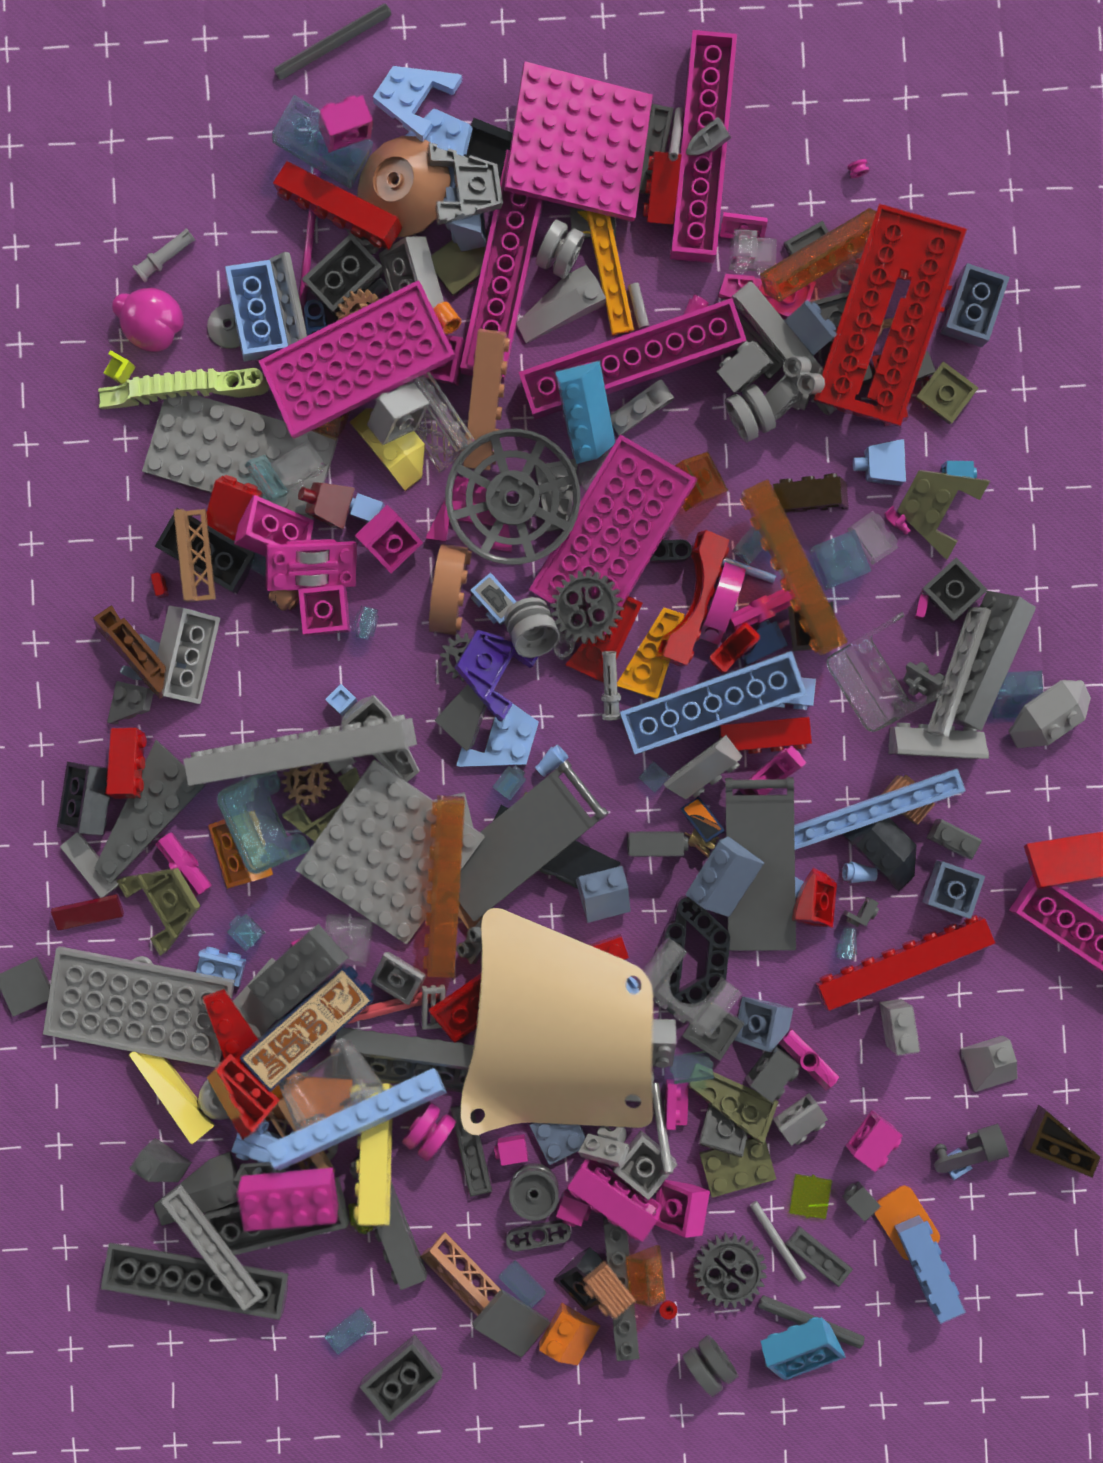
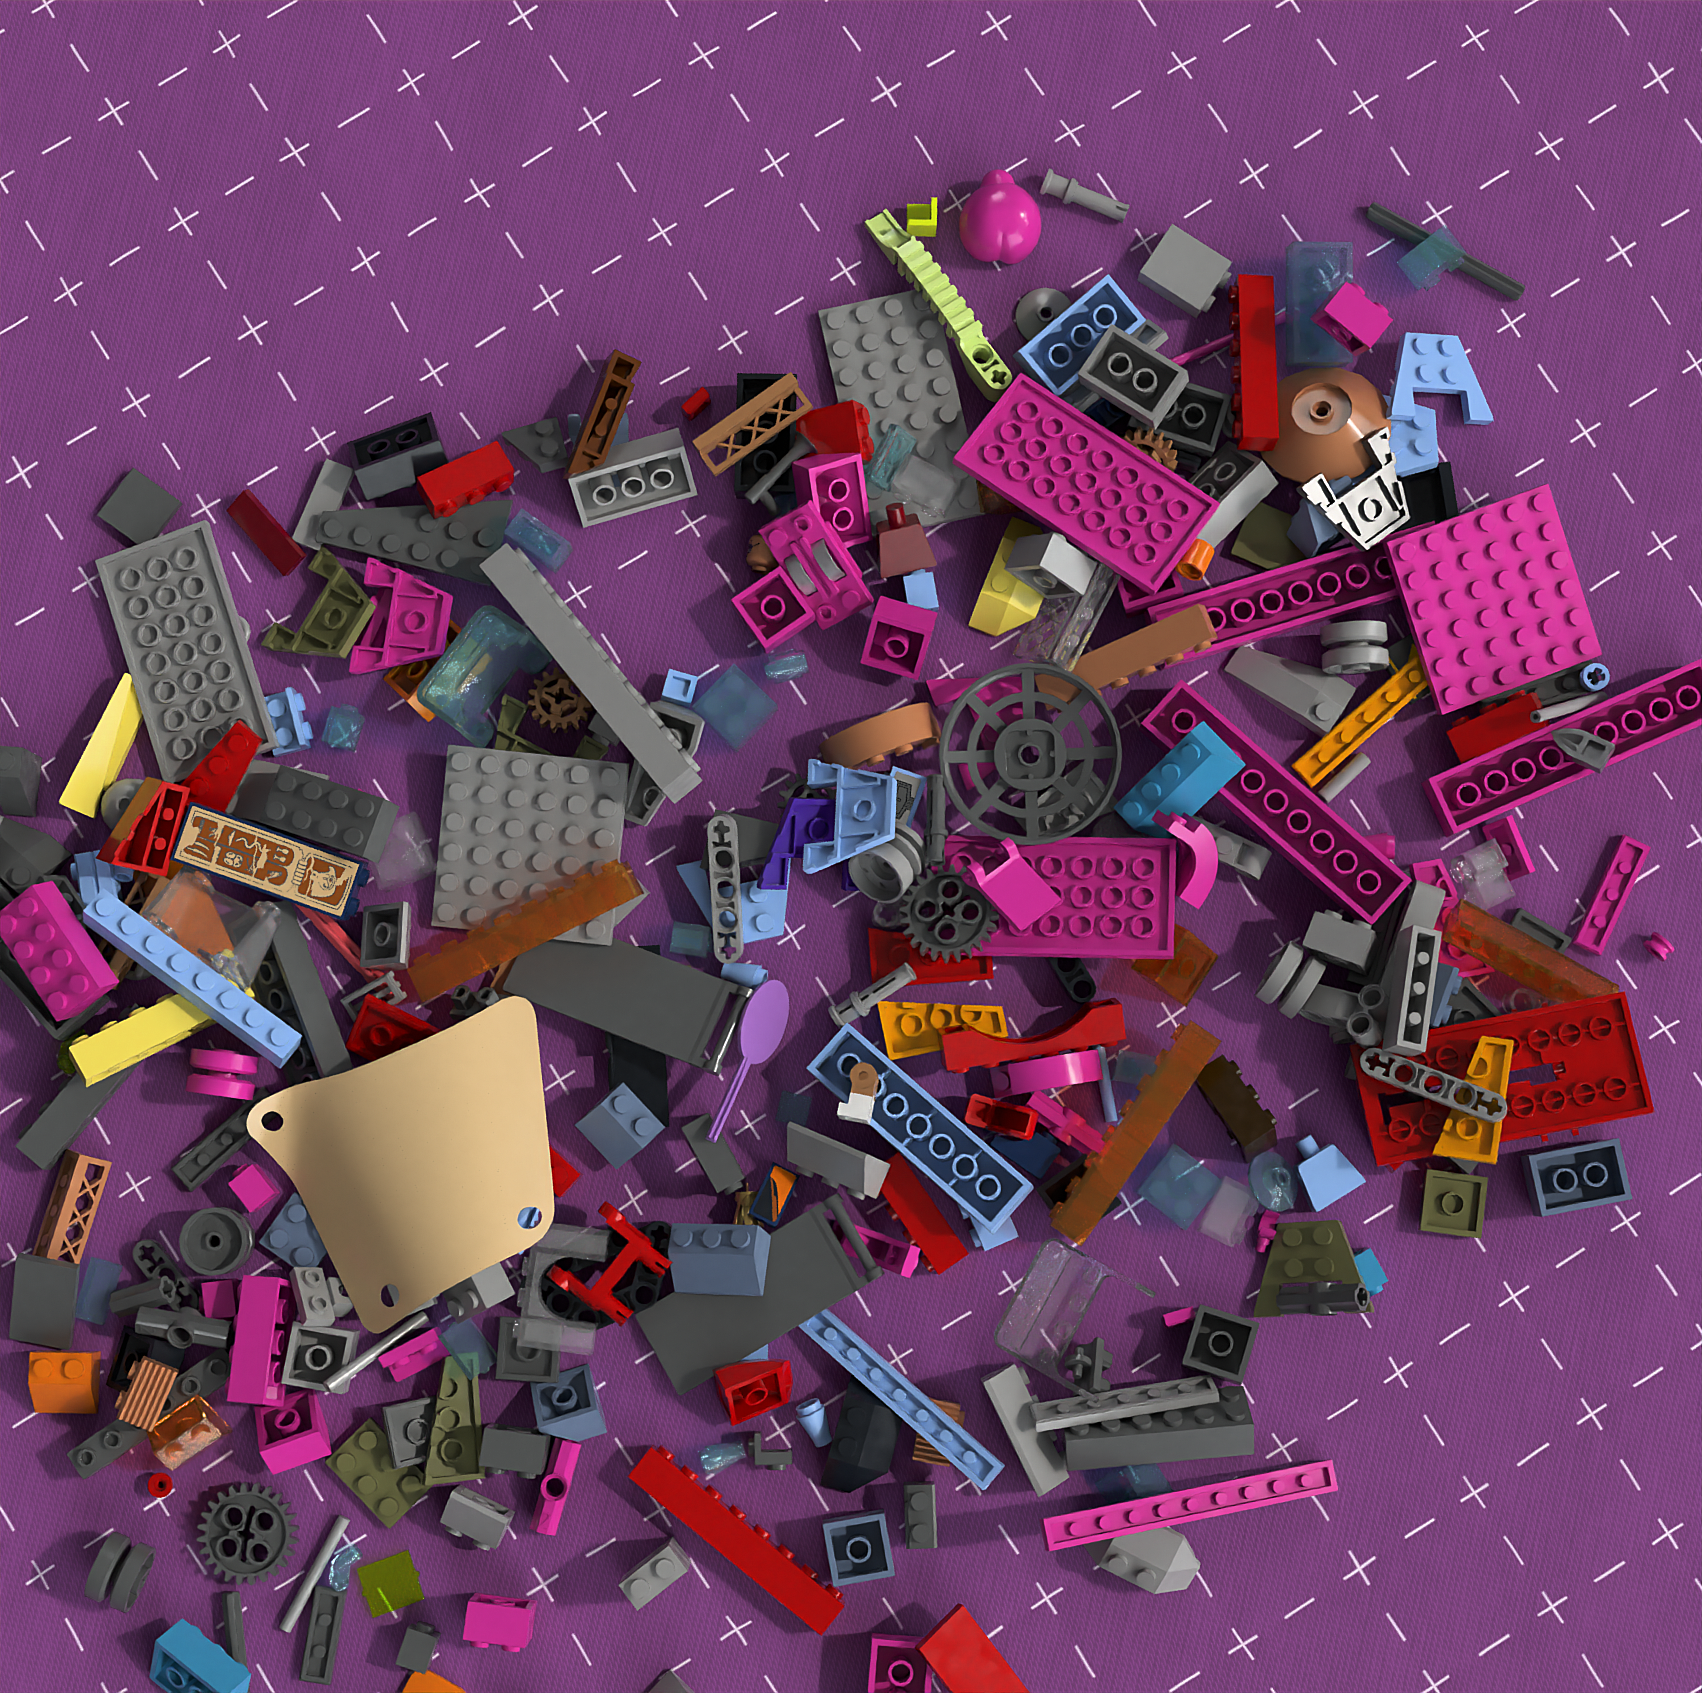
camera: 60 degrees right, 5 degrees down
none -> dark grey axle [109,1276,176,1318]
none -> dark grey piece [135,1306,234,1349]
none -> clear light blue arm [329,1544,363,1591]
none -> dark pink wing [349,557,453,675]
none -> clear light blue brick [504,508,573,574]
none -> red connector [547,1201,673,1327]
none -> clear light blue brick [692,664,778,753]
none -> medium lavender piece [705,980,789,1143]
none -> light grey beam [707,814,744,964]
none -> dark grey piece [744,431,818,516]
none -> light blue wing [803,759,897,874]
none -> leg [837,1062,879,1125]
none -> dark grey pin [924,774,948,867]
none -> dark pink flag [961,837,1061,933]
none -> dark pink plate [1040,1459,1338,1551]
none -> light grey brick [1077,324,1189,430]
none -> light grey brick [1137,224,1232,319]
none -> dark pink arch [1151,810,1218,909]
none -> clear light blue dish [1248,1151,1298,1212]
none -> dark grey piece [1276,1282,1370,1316]
none -> light grey beam [1360,1048,1508,1123]
none -> light grey brick [1382,925,1442,1057]
none -> clear light blue brick [1396,224,1467,291]
none -> light orange wing [1433,1036,1514,1164]
none -> dark pink tile [1571,834,1651,956]
none -> light blue bush [1579,663,1610,692]

